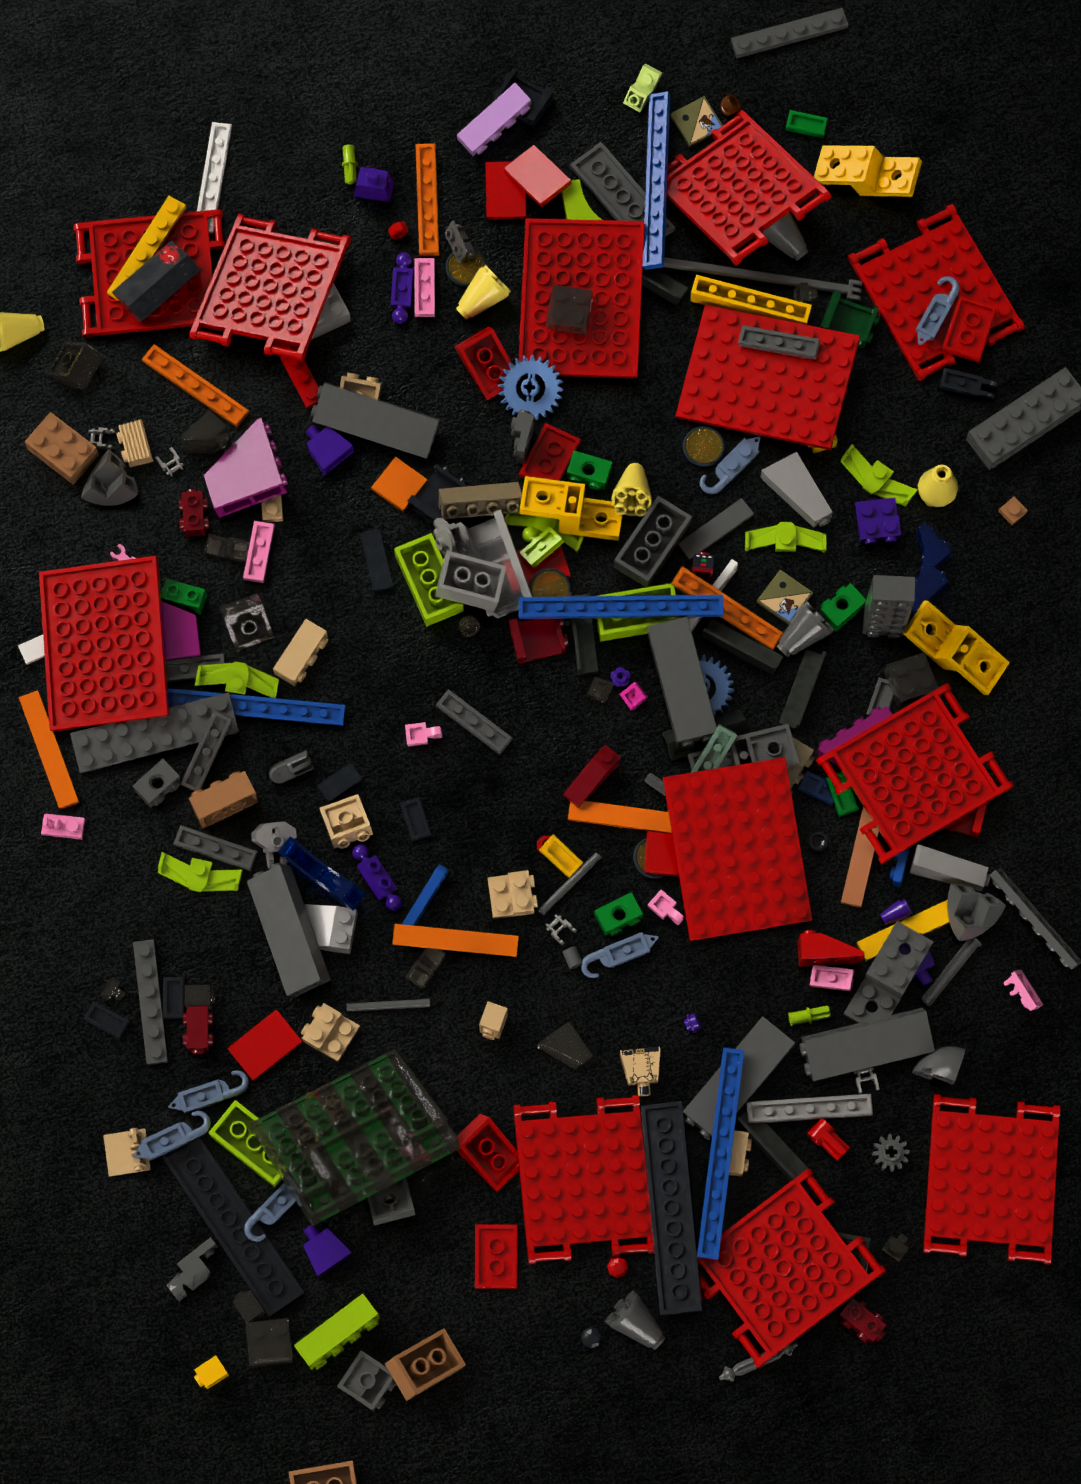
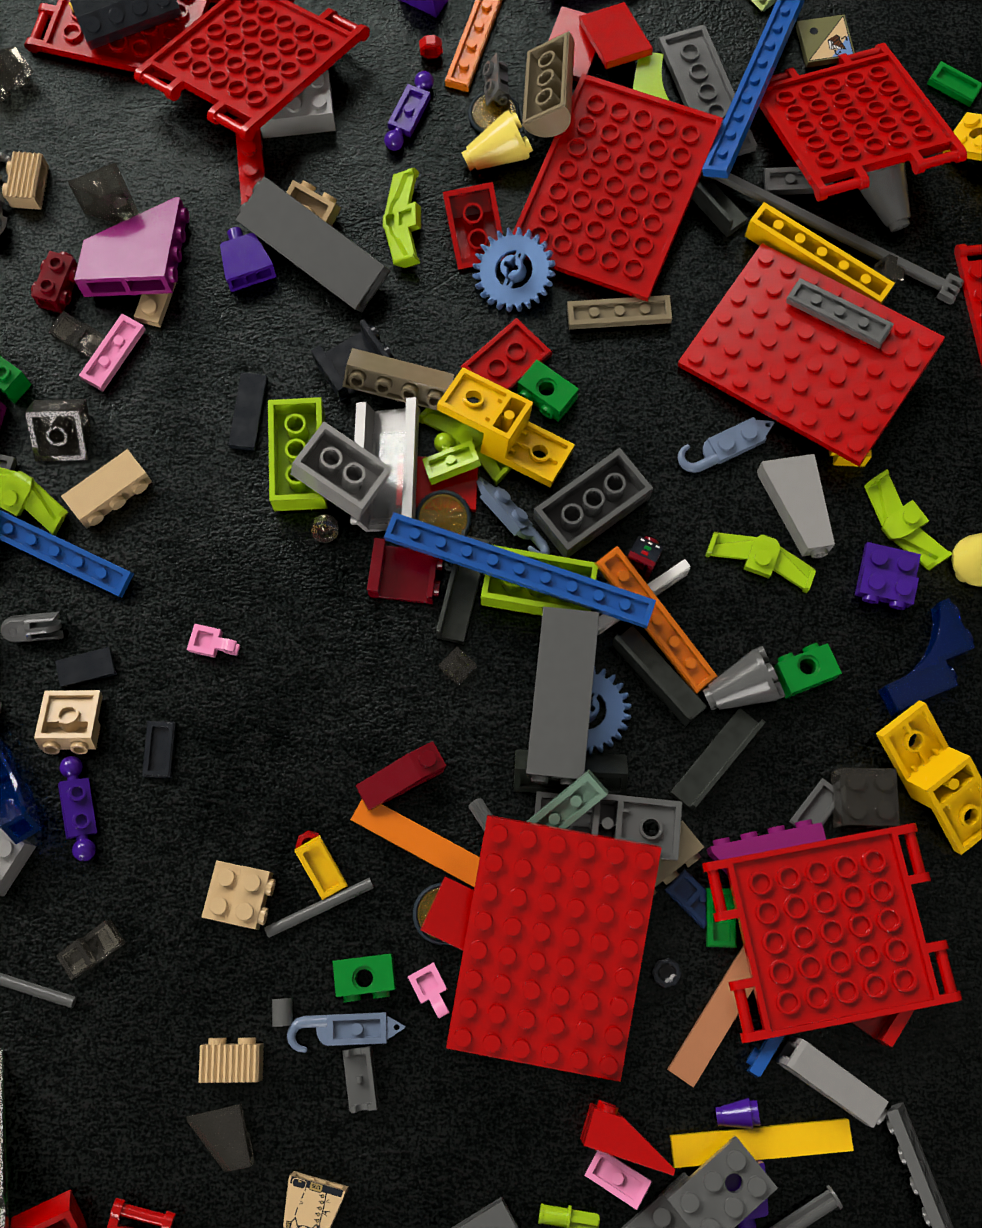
camera: 20 degrees right, 0 degrees up
orange tile [142,344,249,428] -> none
light grey piece [155,447,183,477] -> none
orange tile [371,457,428,512] -> none
orange tile [392,924,518,957] -> none
blue beam [402,864,449,926] -> none
bright pink plate [415,258,435,317] -> none
light grey hinge [433,518,469,559] -> none
dark grey tile [436,689,513,755] -> none
tan brick [479,1002,508,1040] -> none
dark grey plate [511,410,534,465] -> none
clear smoke brick [546,285,594,335] -> none
light grey piece [546,915,577,945] -> none
light yellow cone [611,463,652,517] -> none
dark purple plate [611,667,631,687] -> none
dark pink tile [620,682,648,710] -> none
dark grey tile [677,498,754,561] -> none
clear yellow wheel [683,426,725,467] -> none
dark purple plate [684,1013,701,1033] -> none
reddish brown tile [721,94,741,116] -> none
tile [756,570,813,625] -> none
dark green panel [820,291,881,349] -> none
dark grey brick [863,575,915,639] -> none
dark grey brick [947,883,1006,941] -> none
none -> tan brick [199,1037,264,1083]
none -> dark grey hinge [342,1046,379,1113]
none -> lime plate [383,168,421,268]
none -> sand blue plate [476,477,550,555]
none -> dark tan brick [522,32,575,137]
none -> dark tan plate [567,295,672,330]
none -> dark grey hinge [763,167,835,195]

